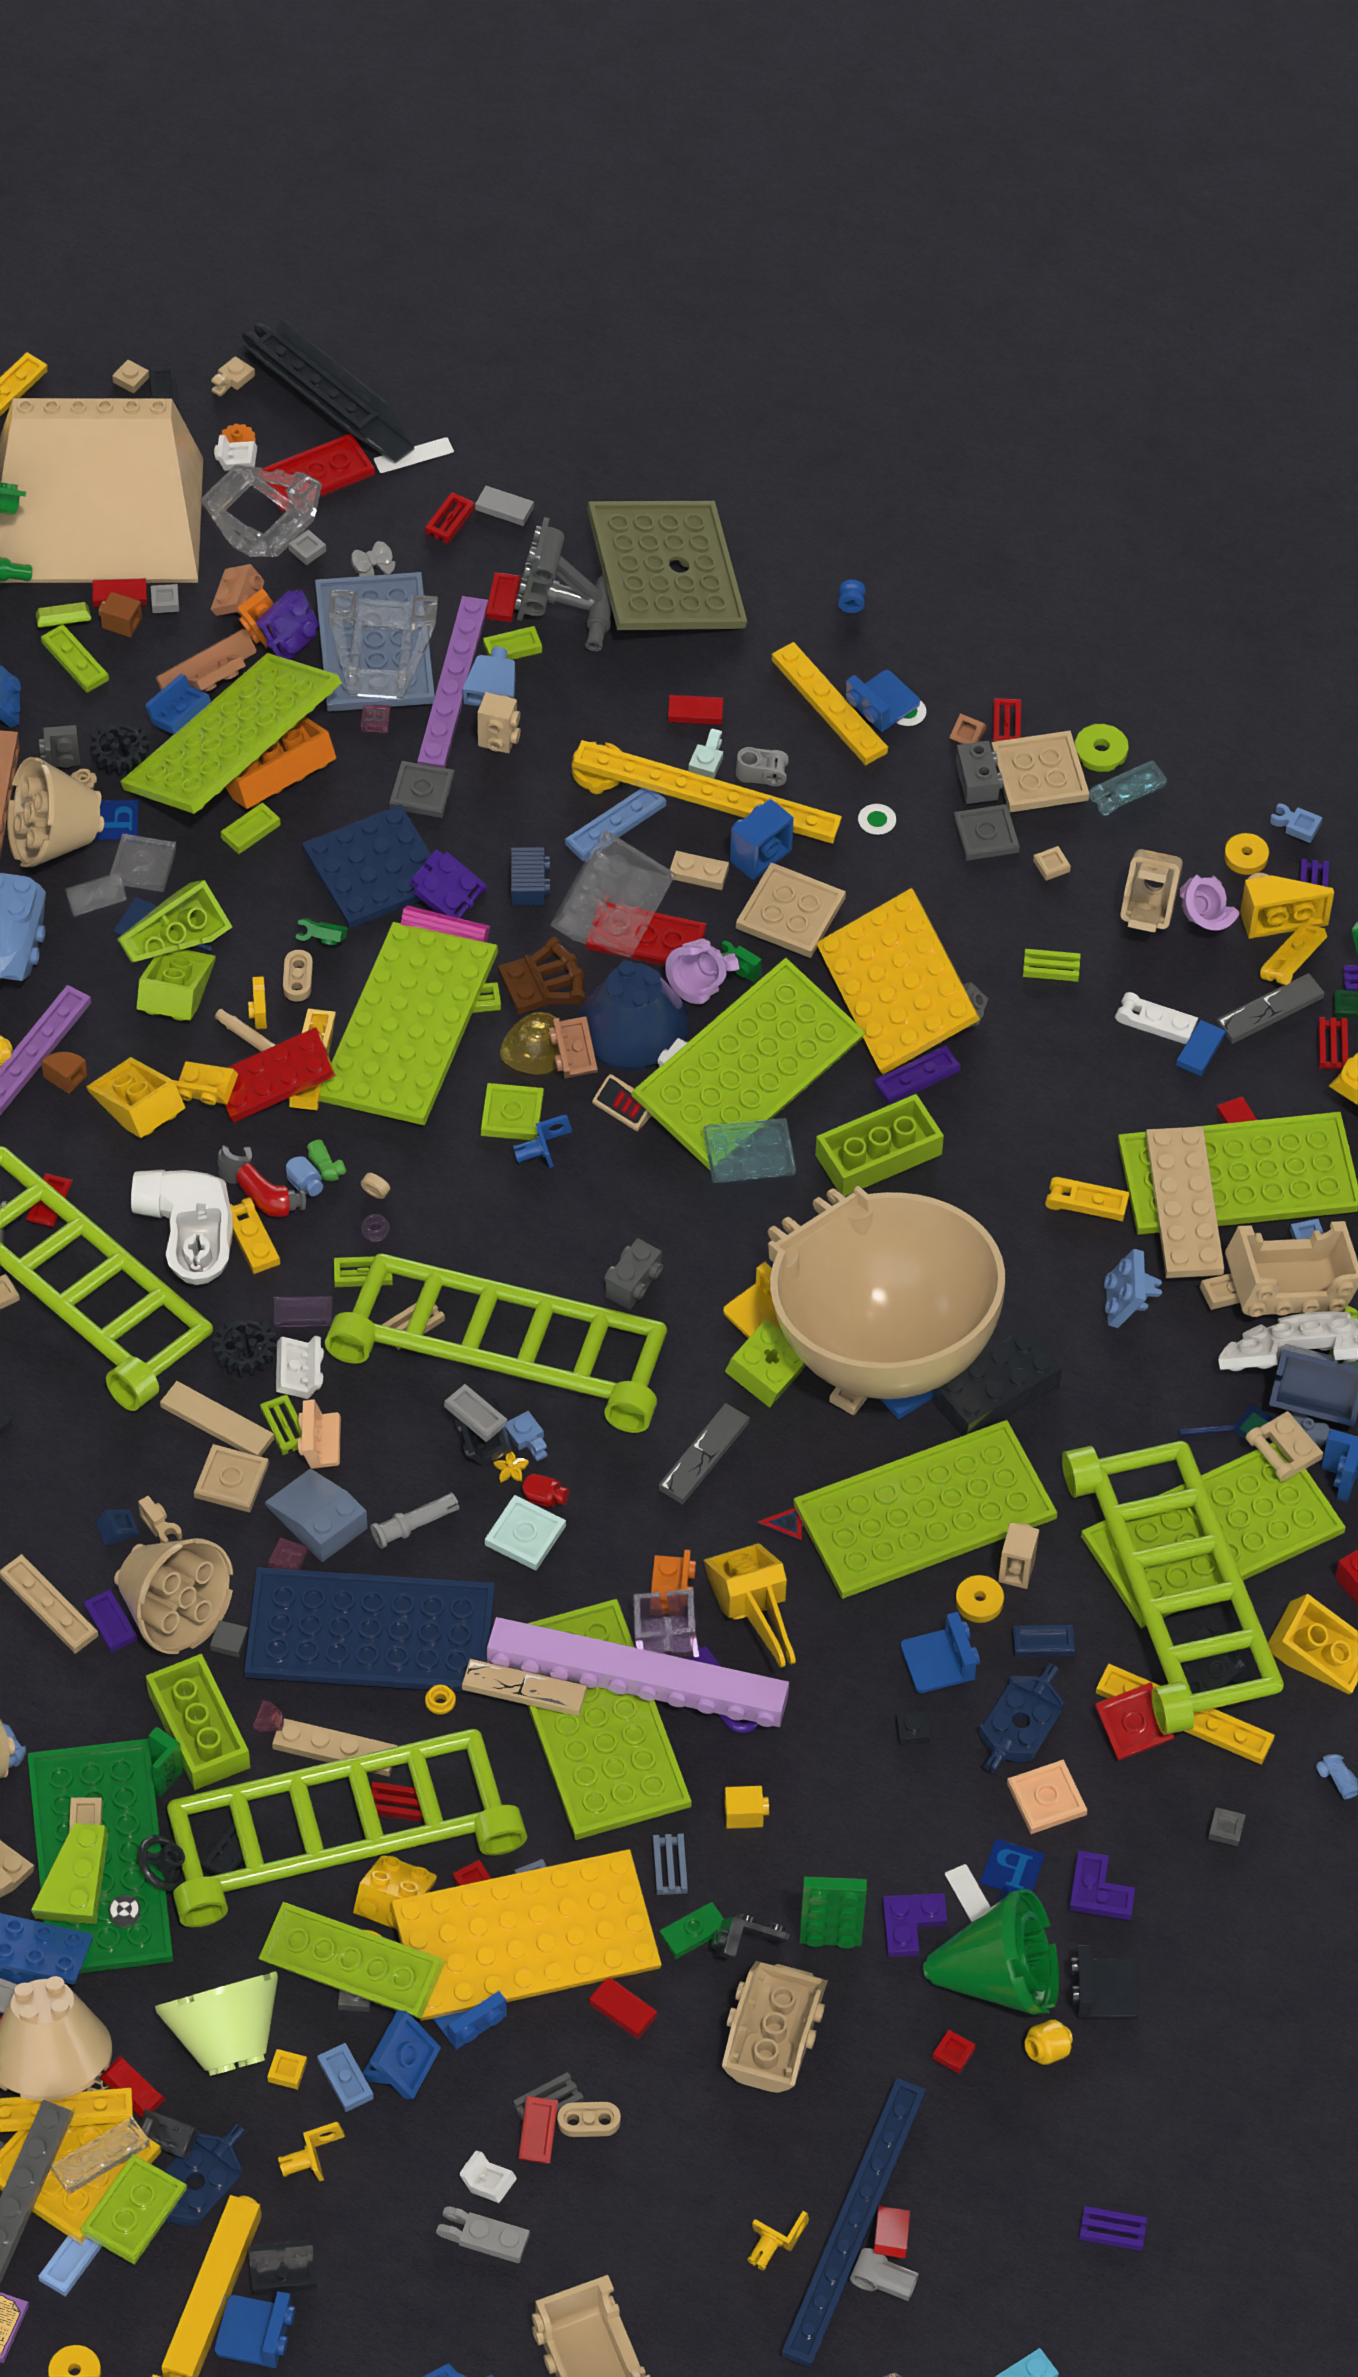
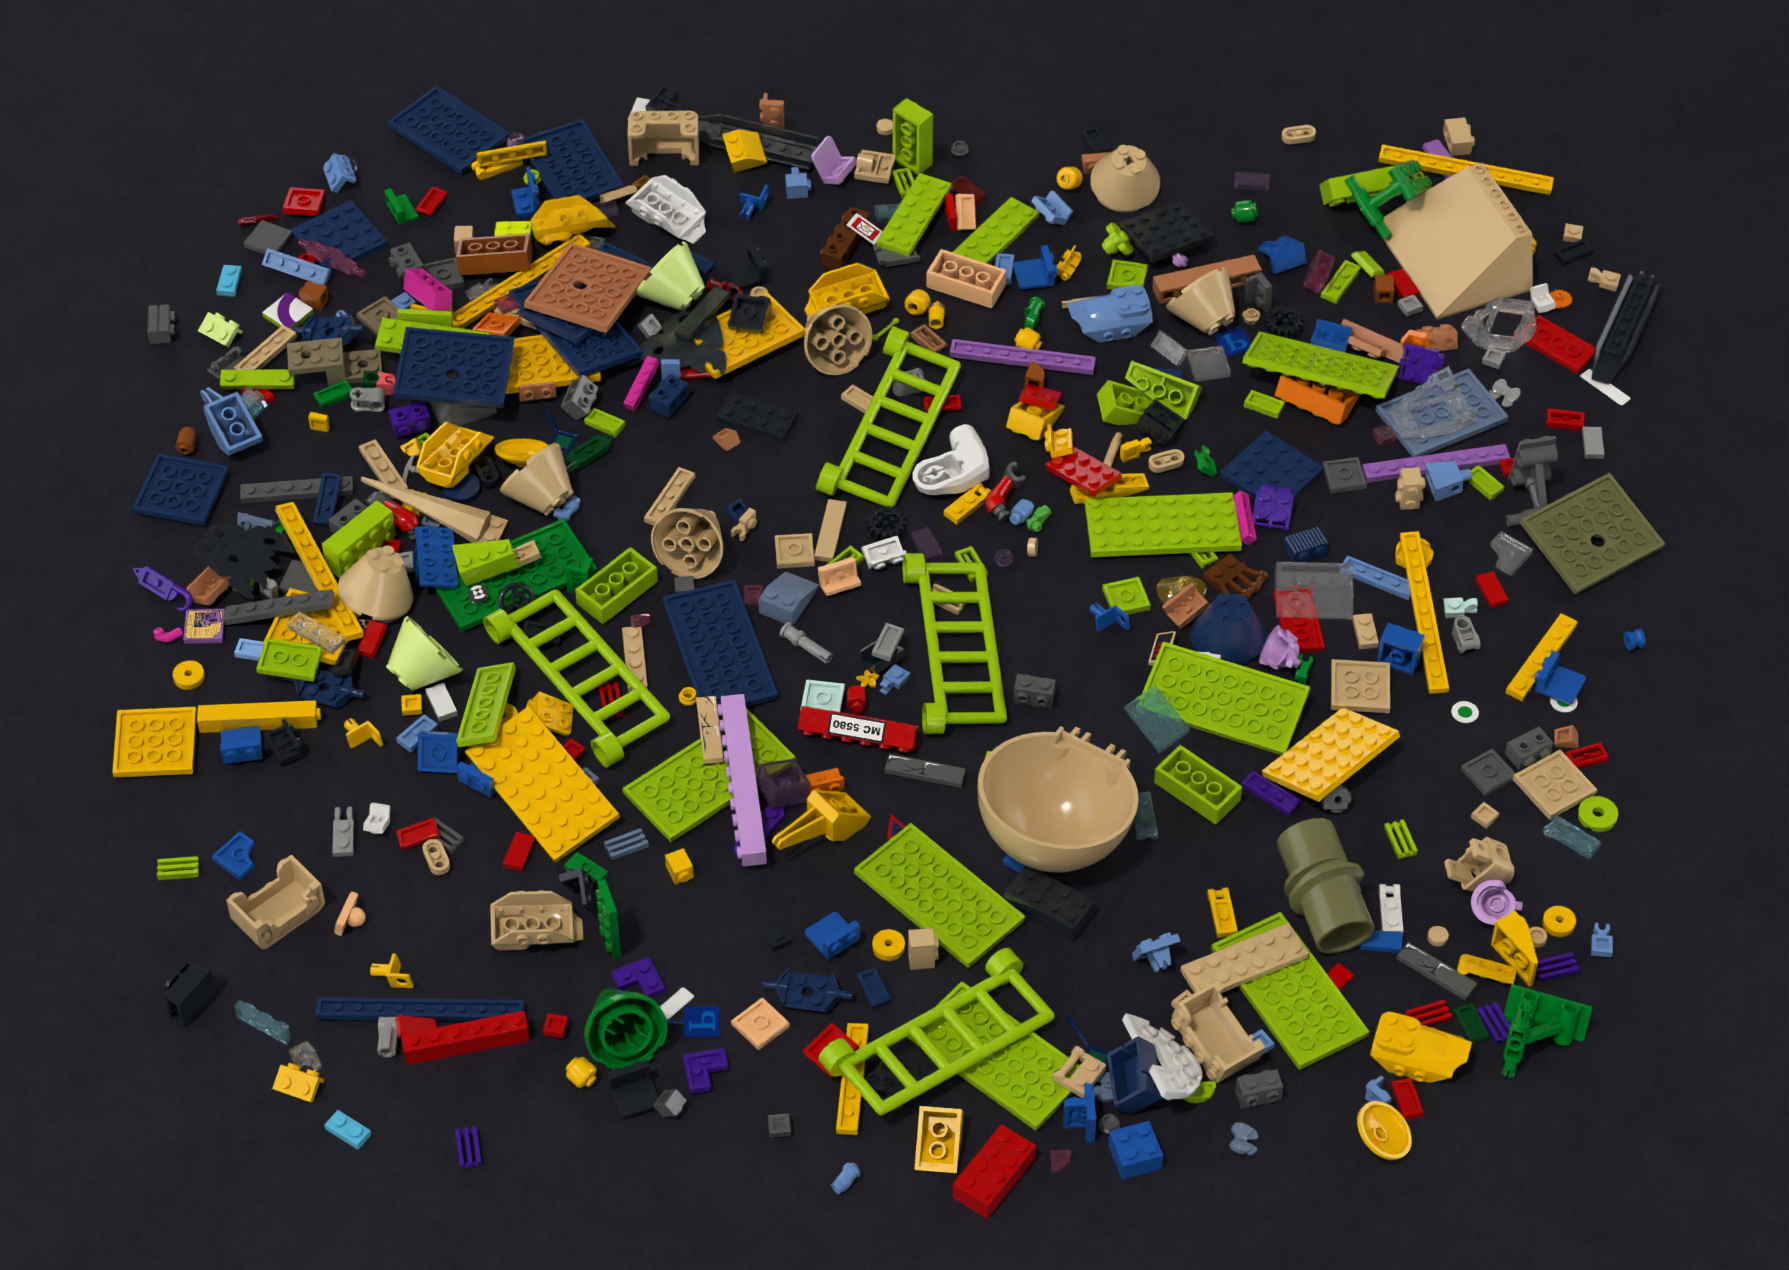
camera: 70 degrees right, 5 degrees down
none -> light nougat tile [334,892,366,936]
none -> red brick [401,1011,530,1065]
none -> white tile [425,683,458,722]
none -> flat silver plate [653,1089,687,1117]
none -> red brick [798,706,919,752]
none -> red plate [1019,384,1062,411]
none -> black plate [1136,398,1185,446]
none -> olive piece [1277,818,1375,954]
none -> clear pink brick [1303,250,1335,294]
none -> tan tile [1427,926,1449,947]
none -> clear tile [1490,531,1533,576]

